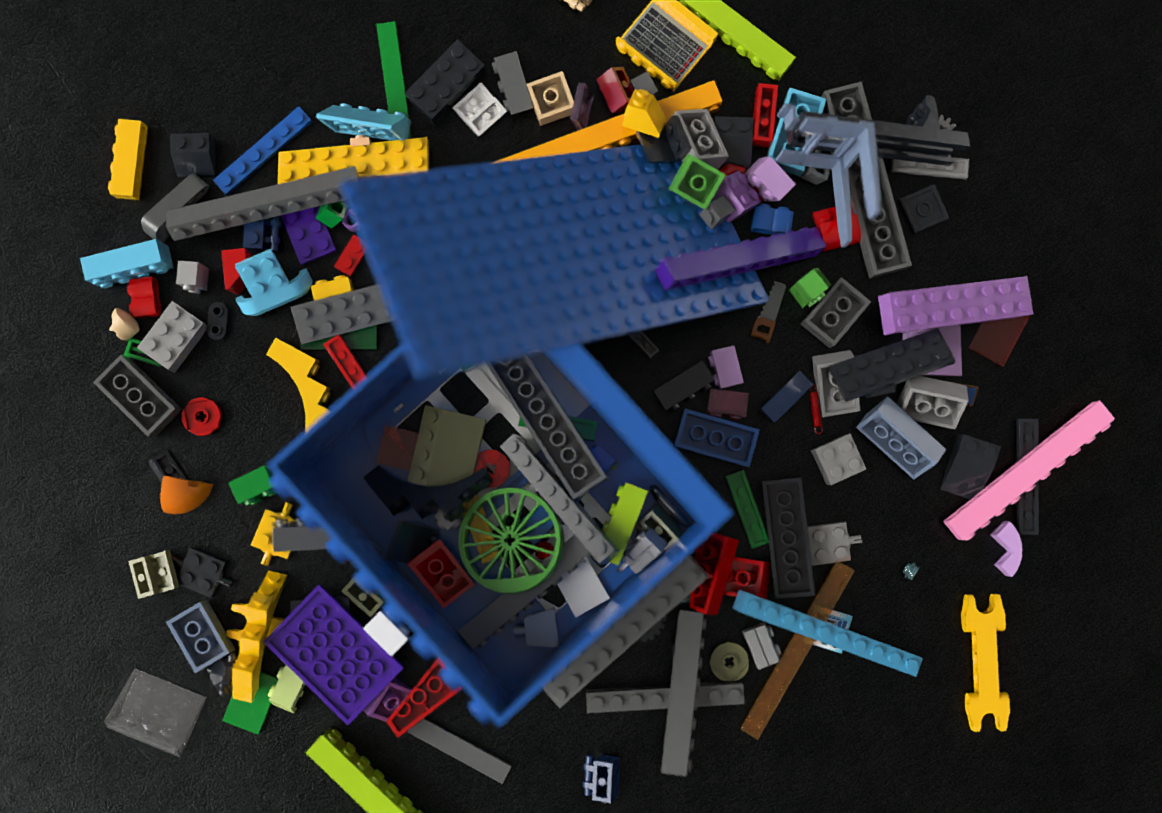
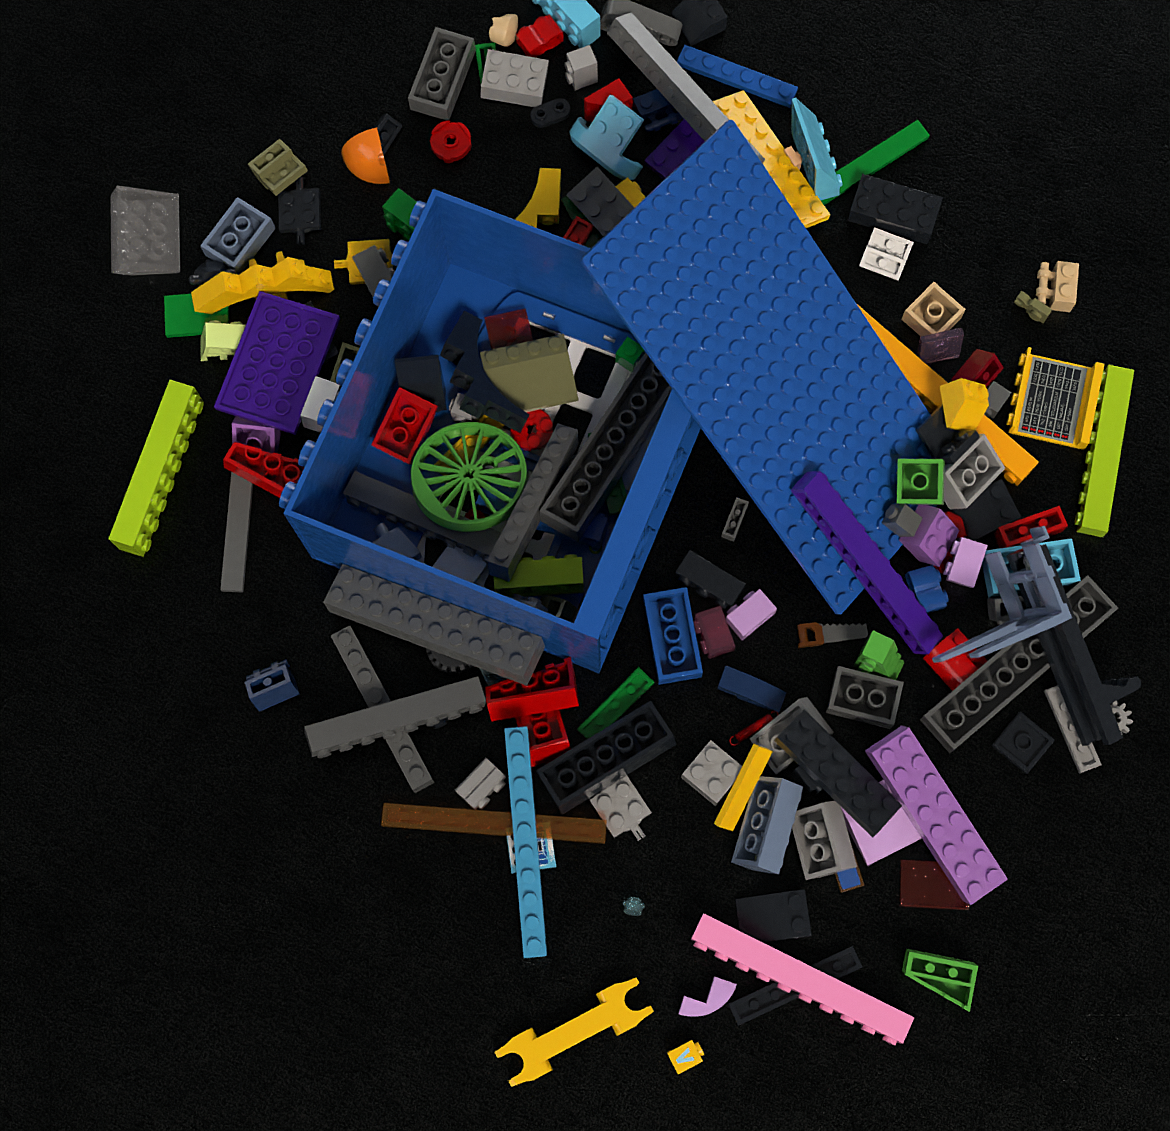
camera: 65 degrees right, 10 degrees down
dark grey wedge [492,51,533,115] -> none
olive plate [709,641,749,681] -> none
none -> yellow brick [667,1040,704,1074]
none -> yellow tile [714,744,773,831]
none -> bright green wedge [902,948,978,1012]
none -> olive plate [1014,291,1052,323]

